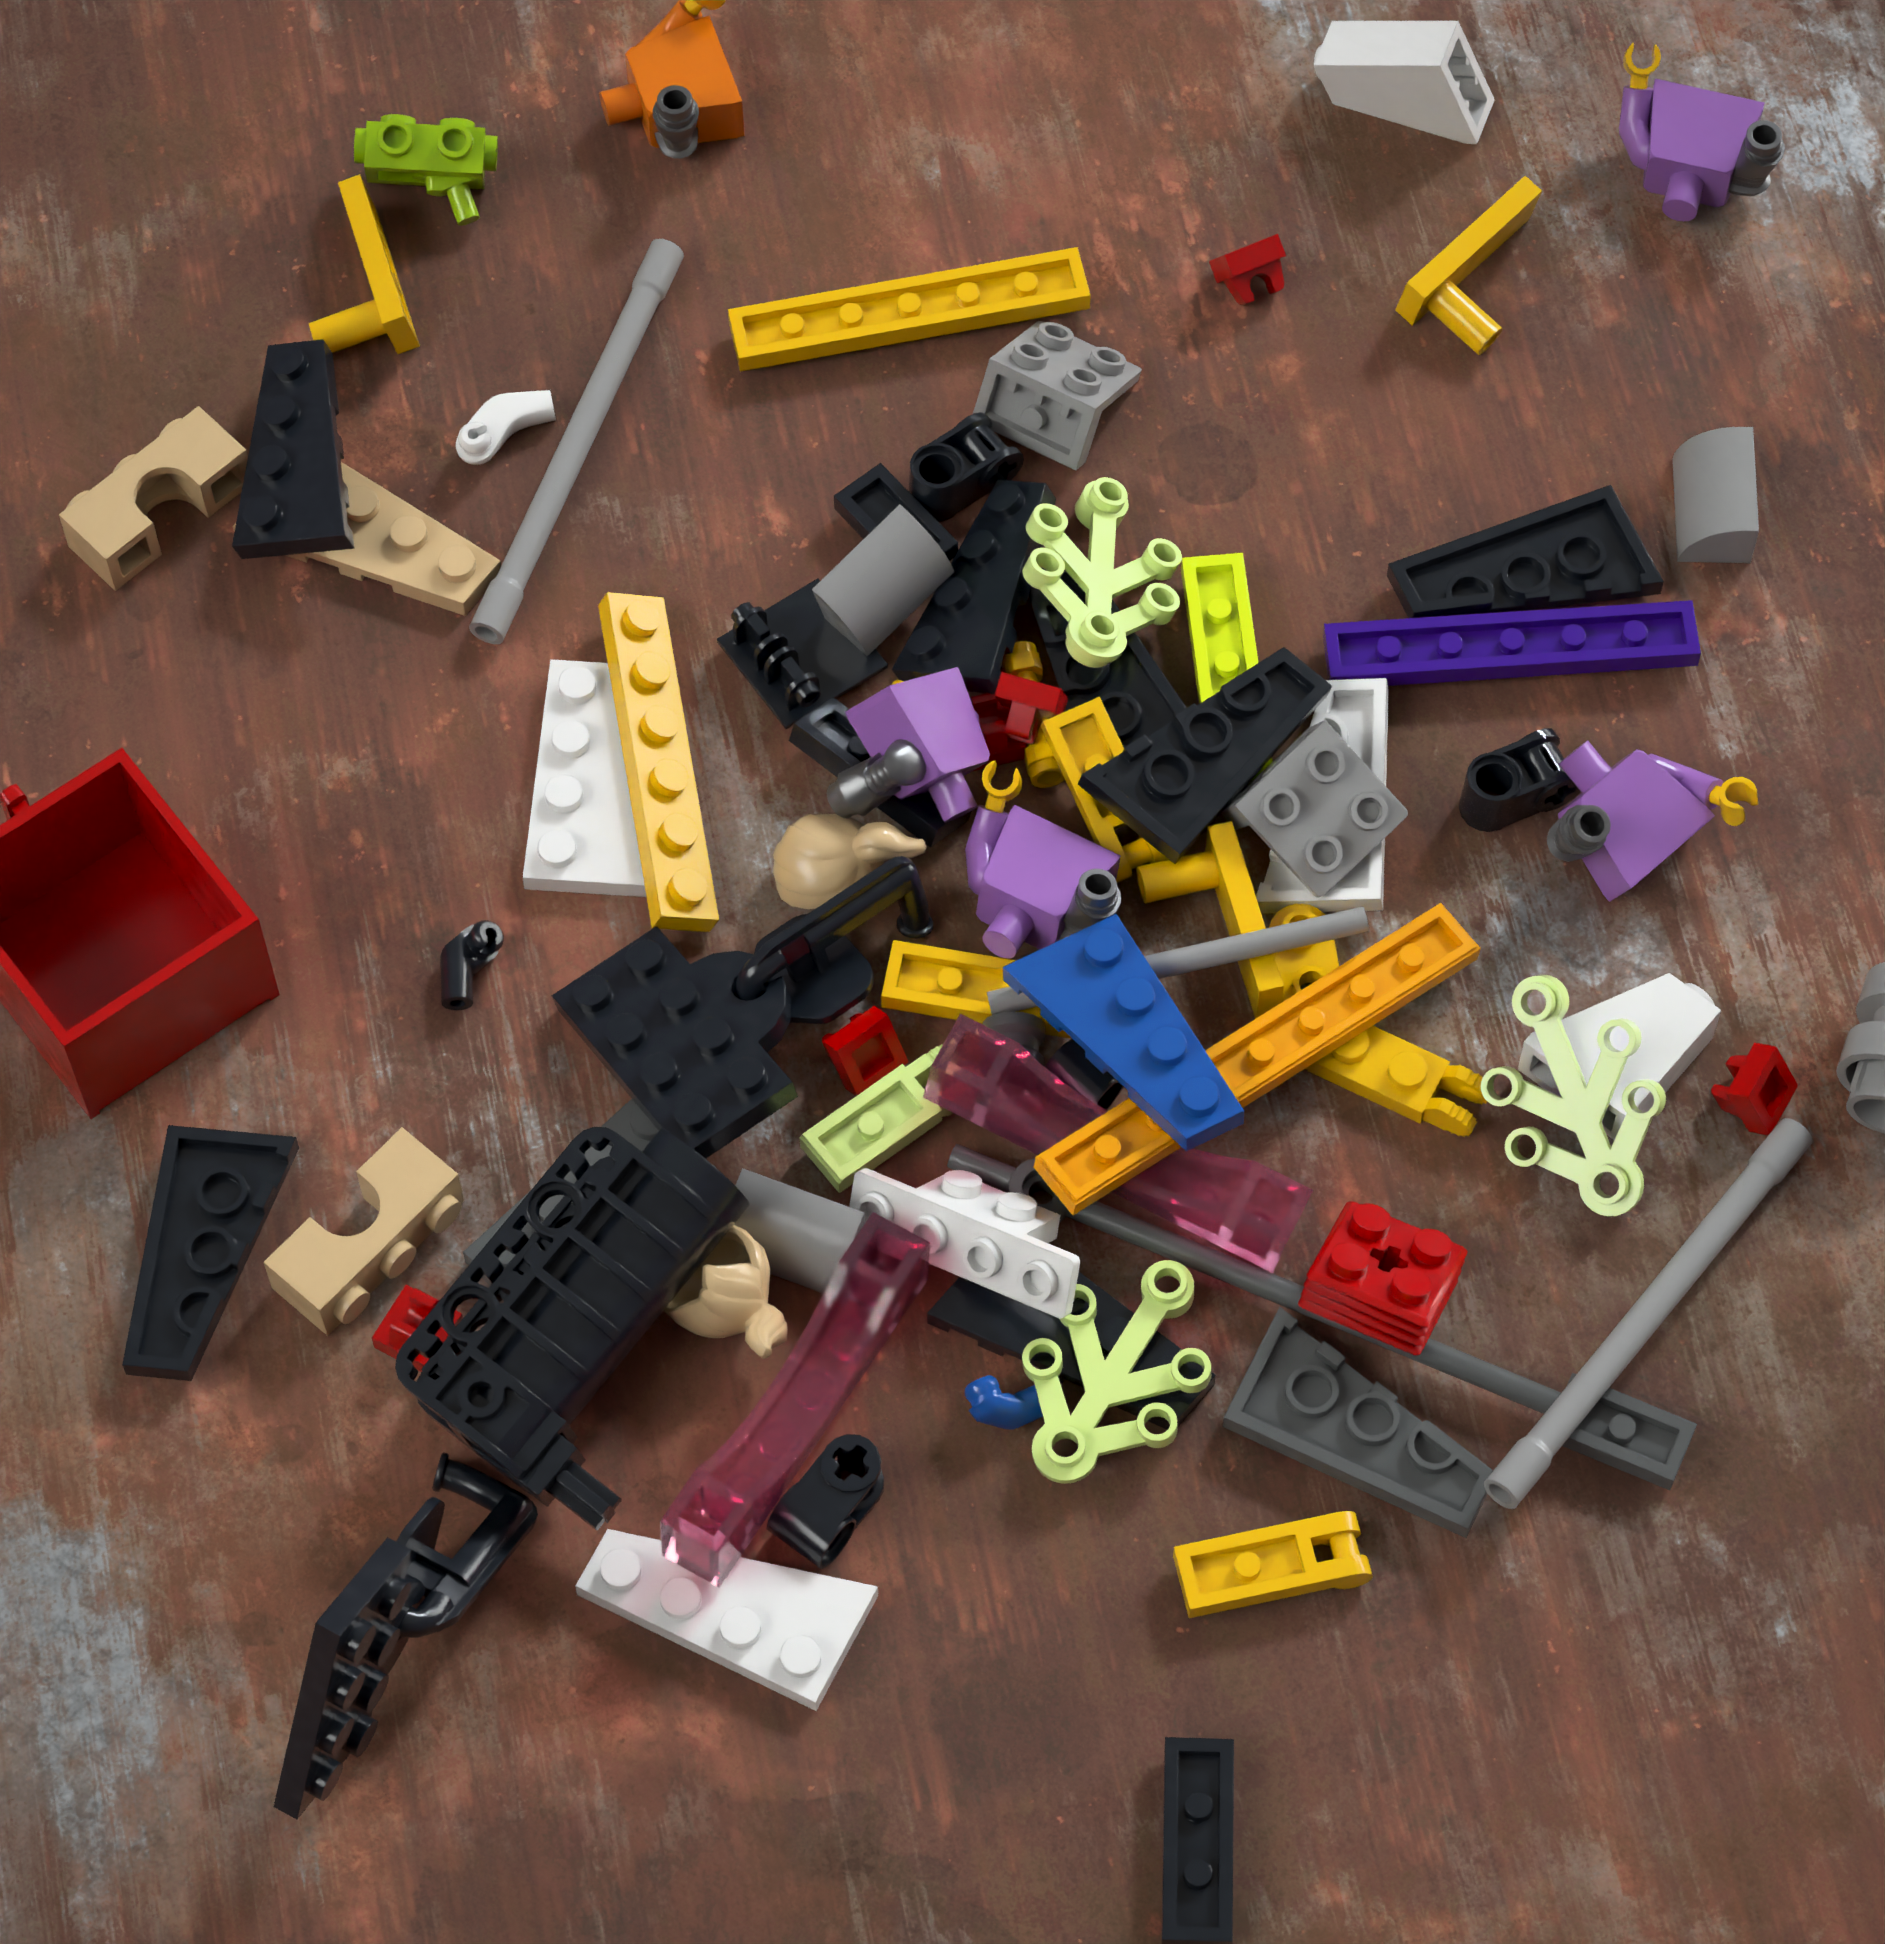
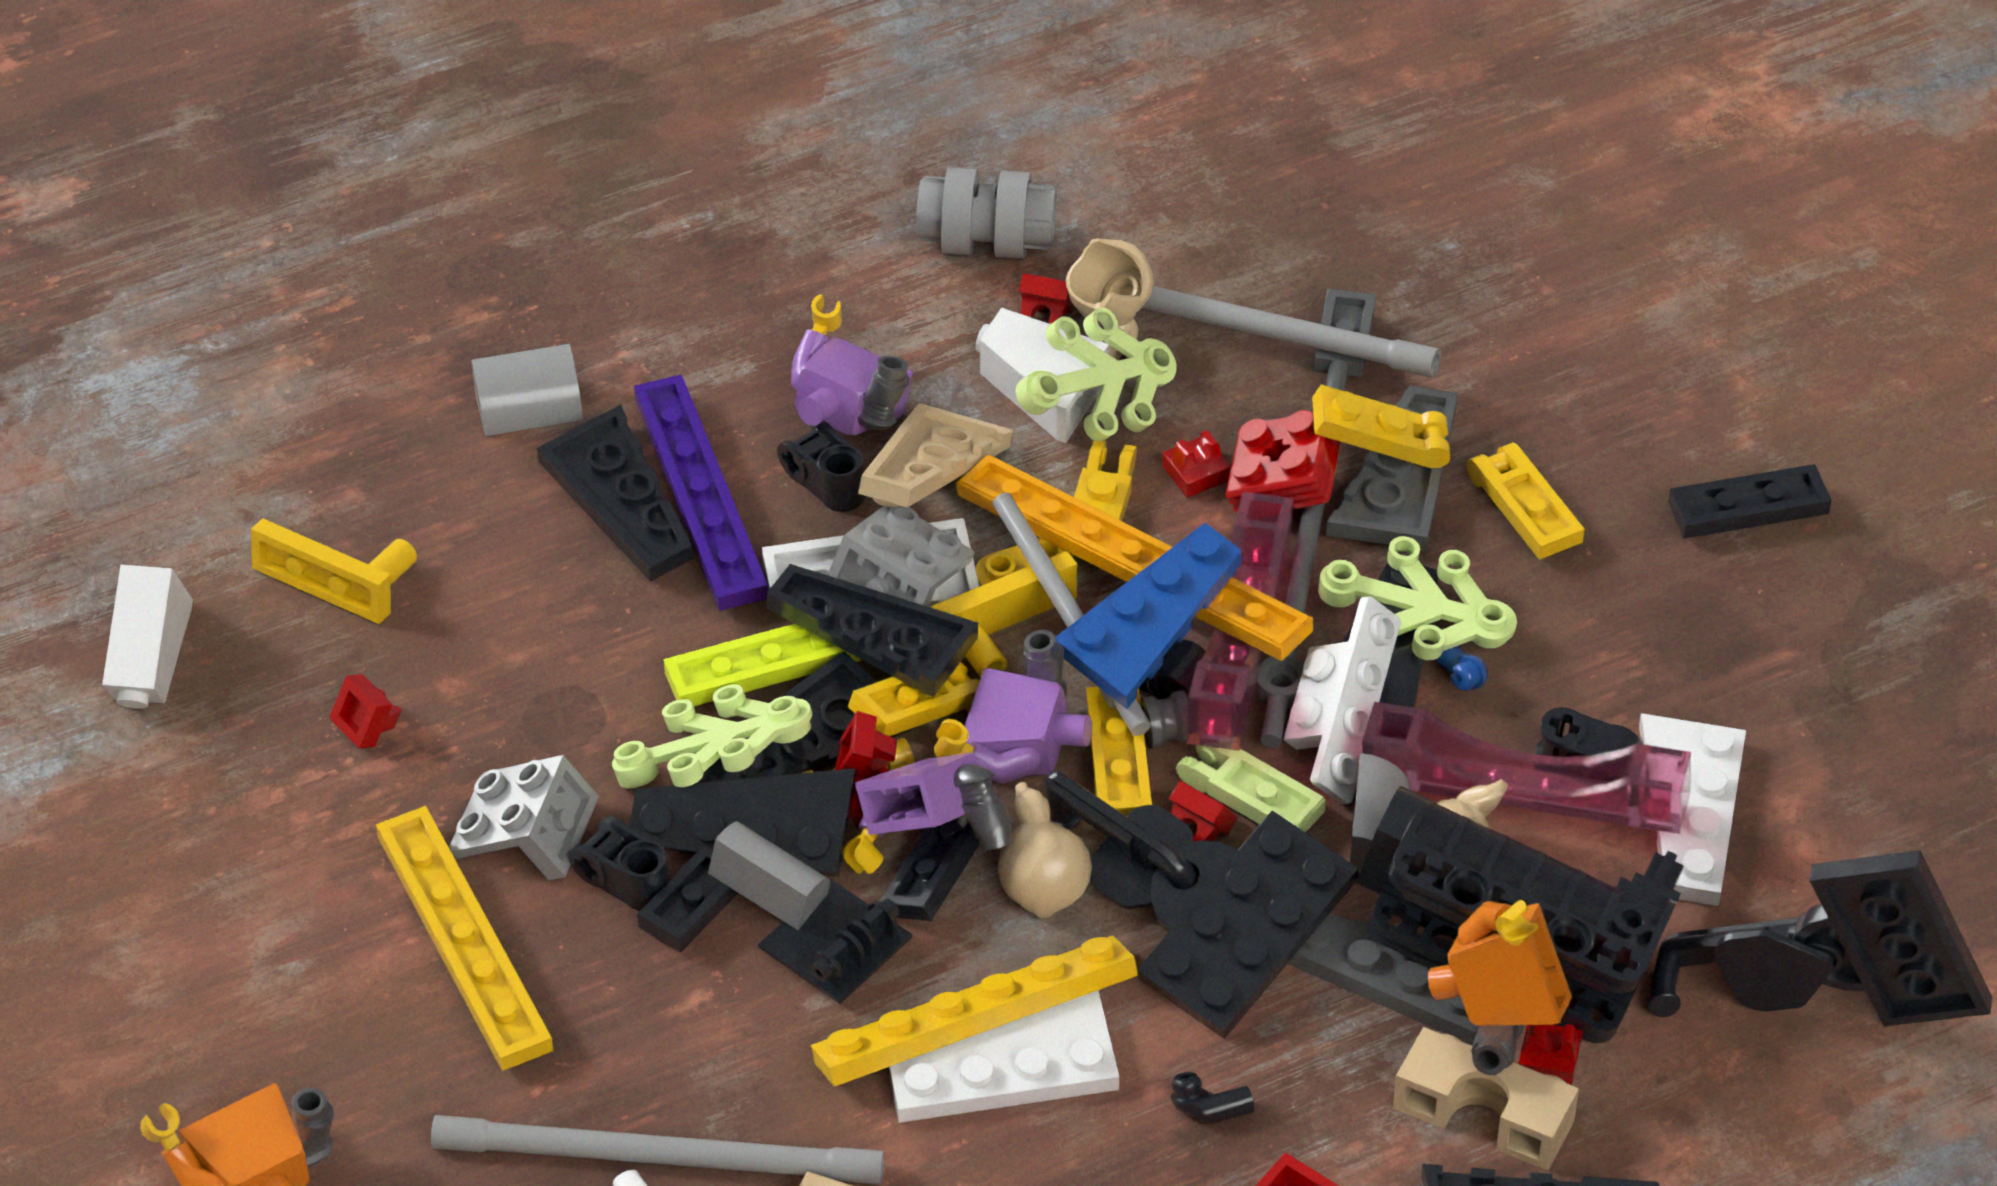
camera: 105 degrees left, 15 degrees down
medium lavender torso [1619,43,1785,222] -> none
none -> tan wing [858,403,1013,508]
none -> tan hair [1066,238,1154,360]
none -> red tile [1162,430,1231,498]
none -> yellow plate [1312,384,1451,468]
none -> orange torso [1428,900,1572,1075]

